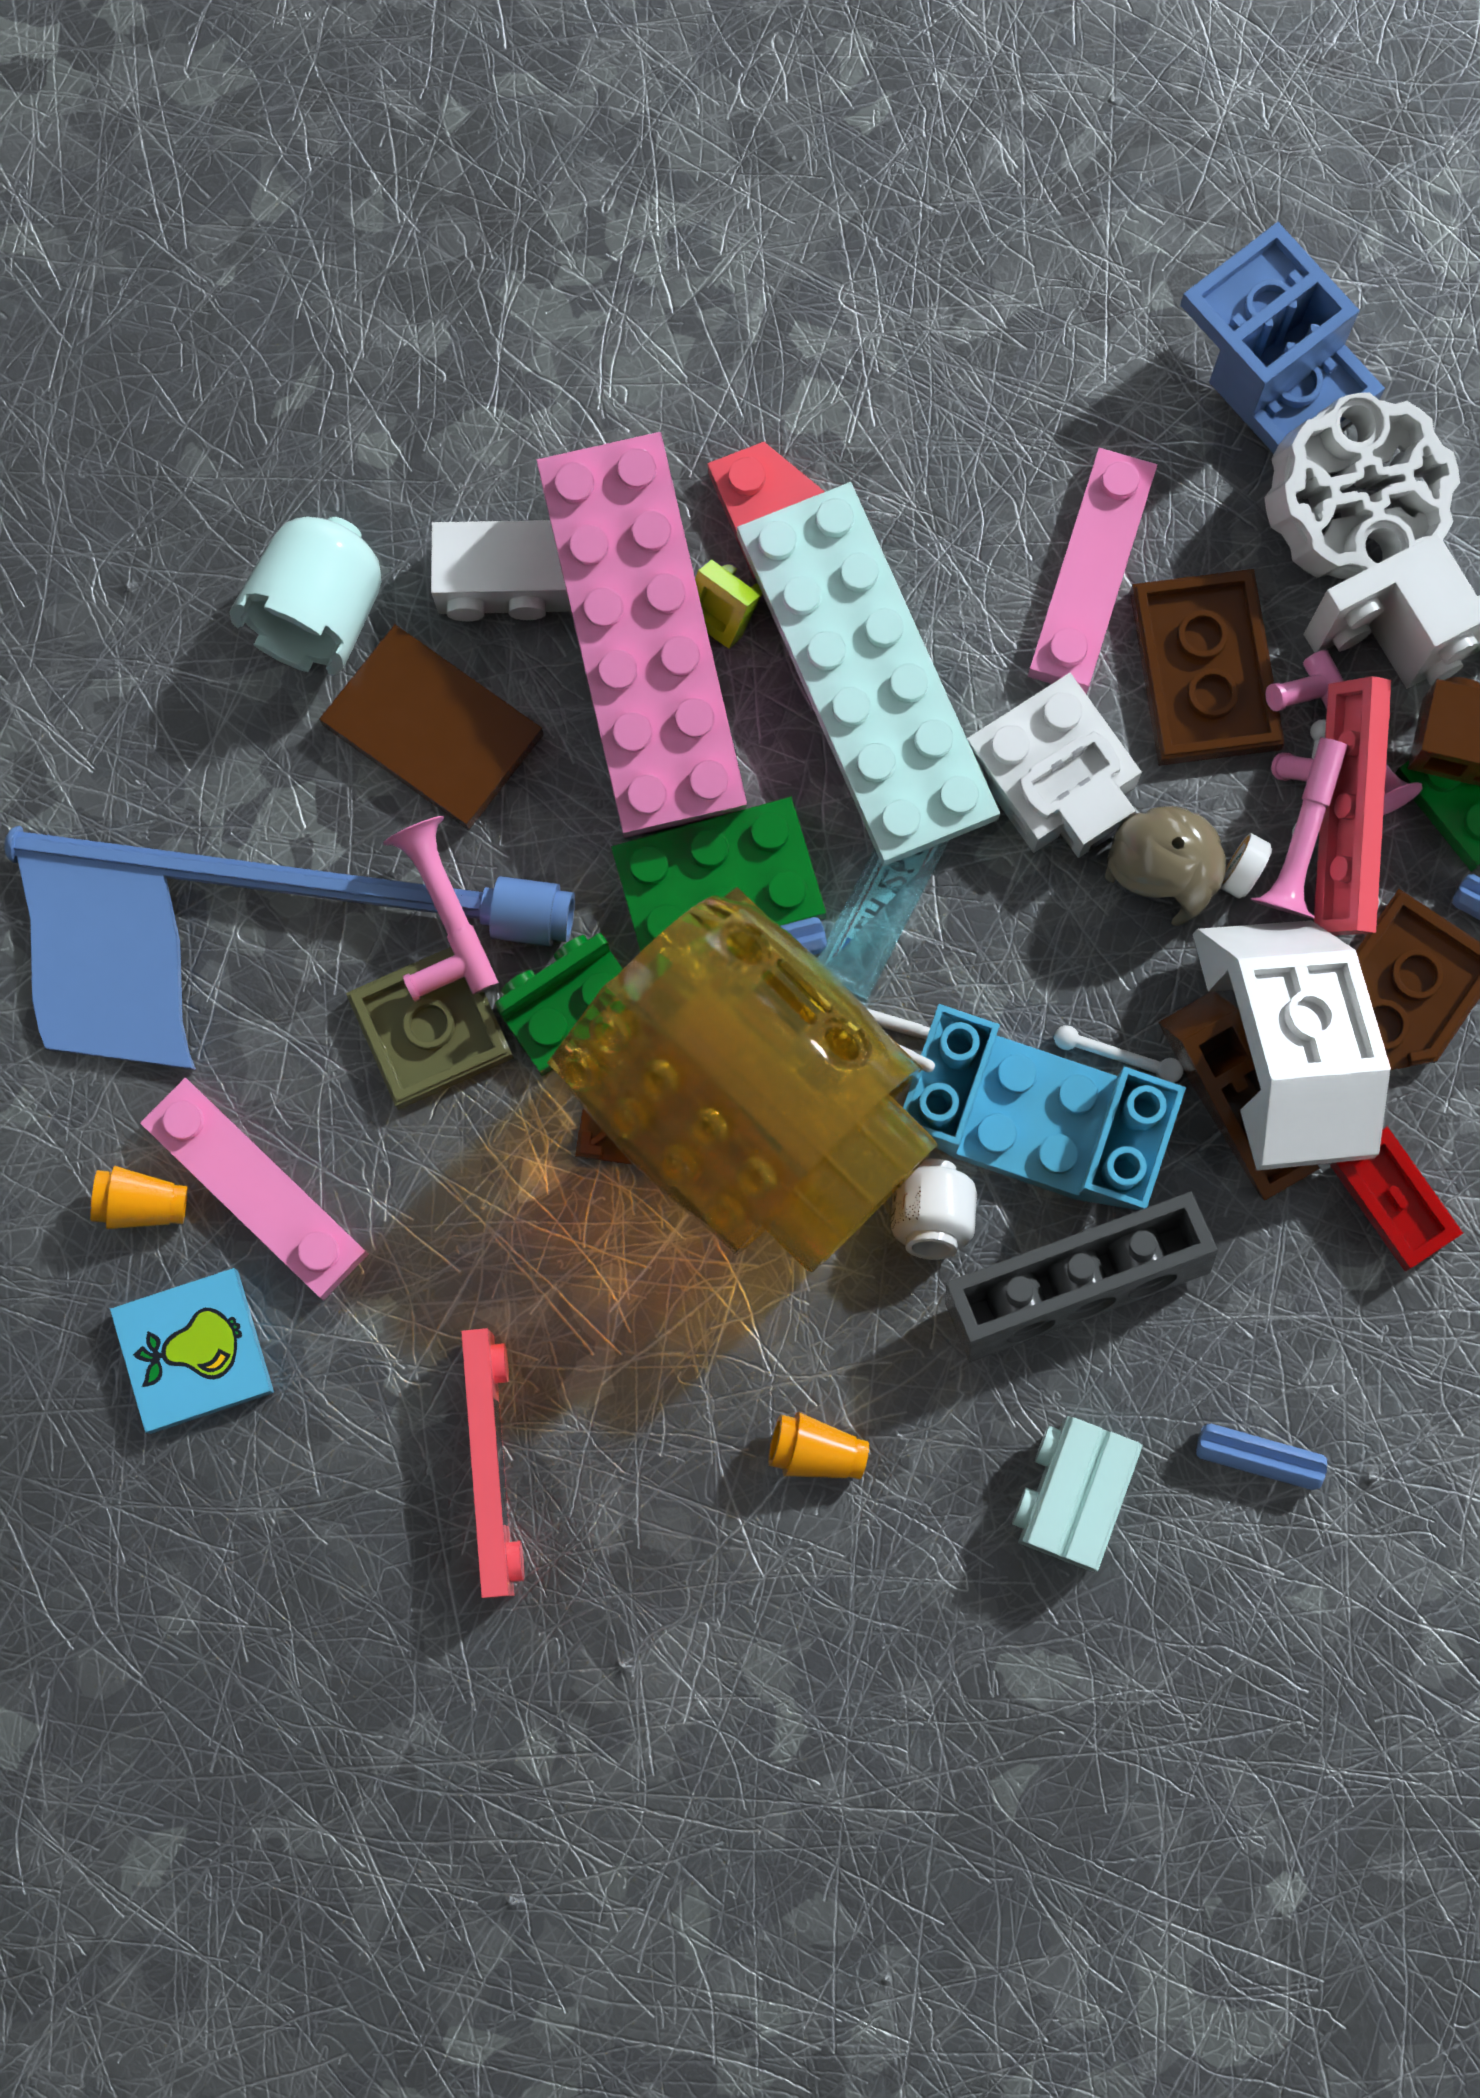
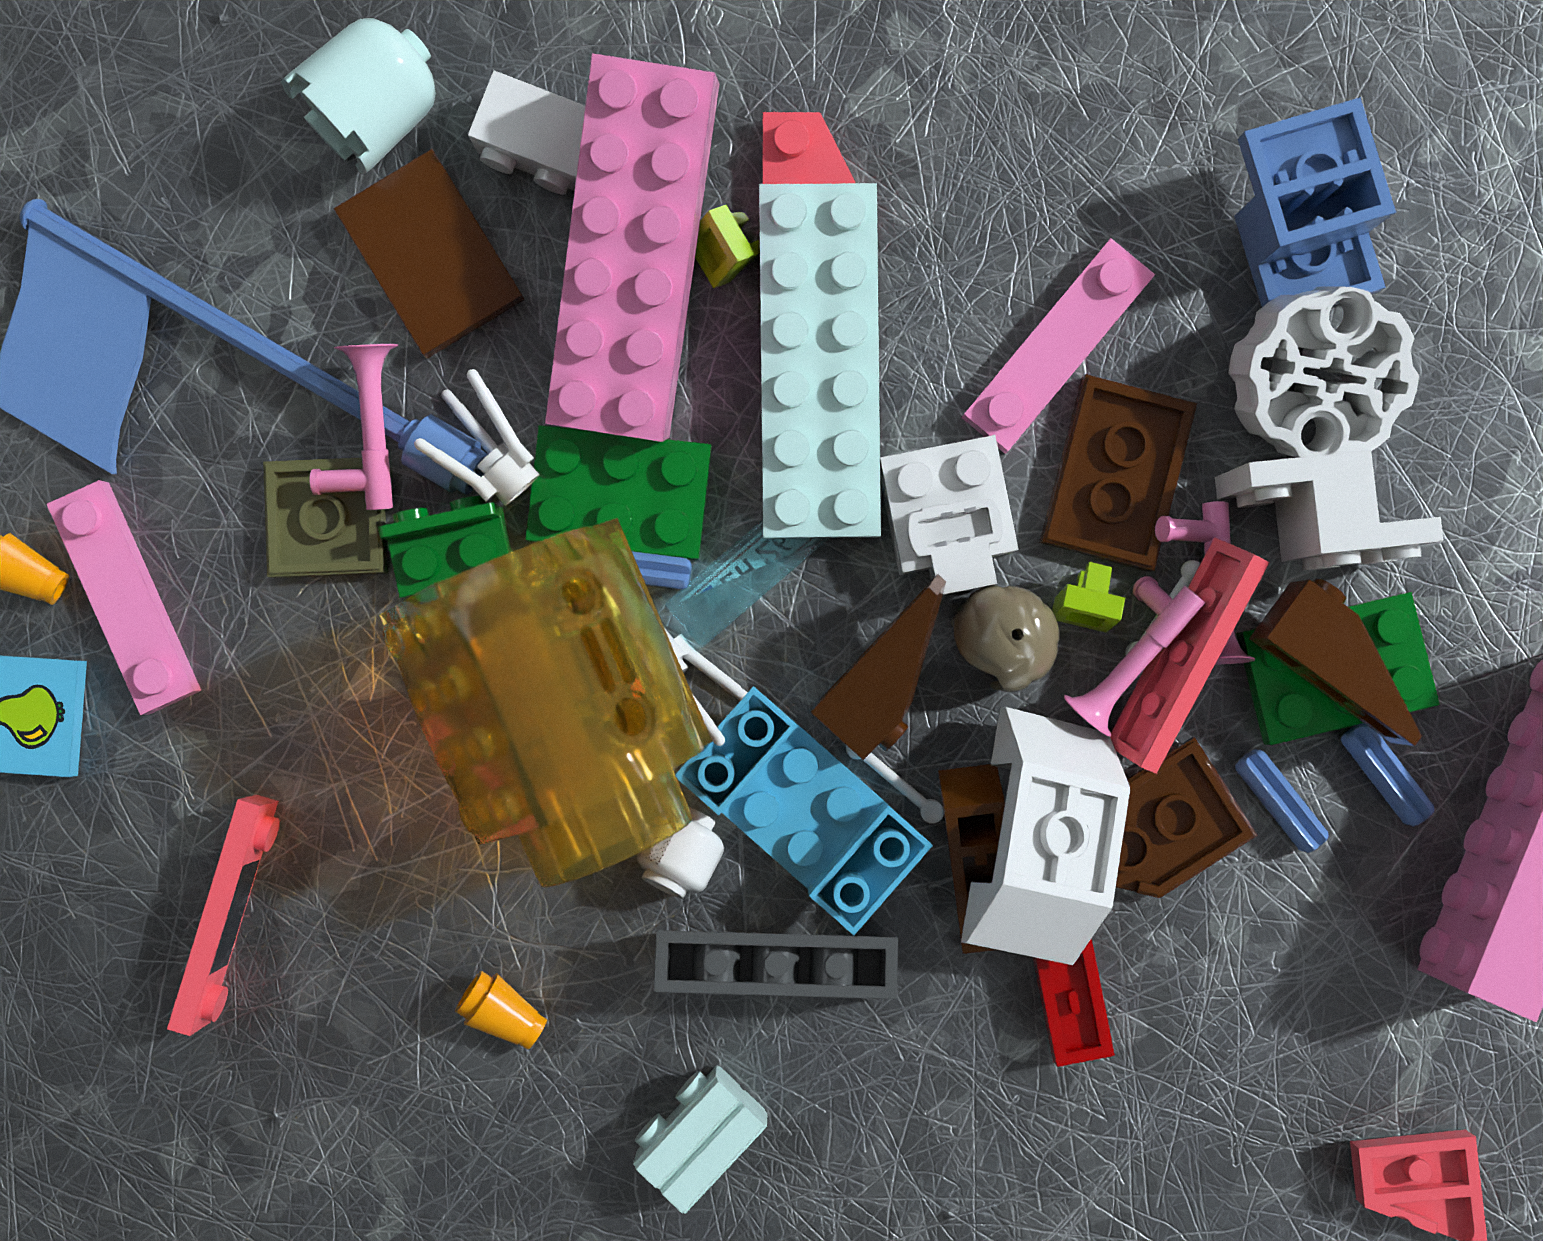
camera: 15 degrees right, 10 degrees up
medium blue axle [1196,1423,1327,1490] -> none
white tile [1220,833,1272,899] -> none
none -> white plant [414,369,540,506]
none -> reddish brown slope [811,574,946,760]
none -> lime tile [1052,562,1125,633]

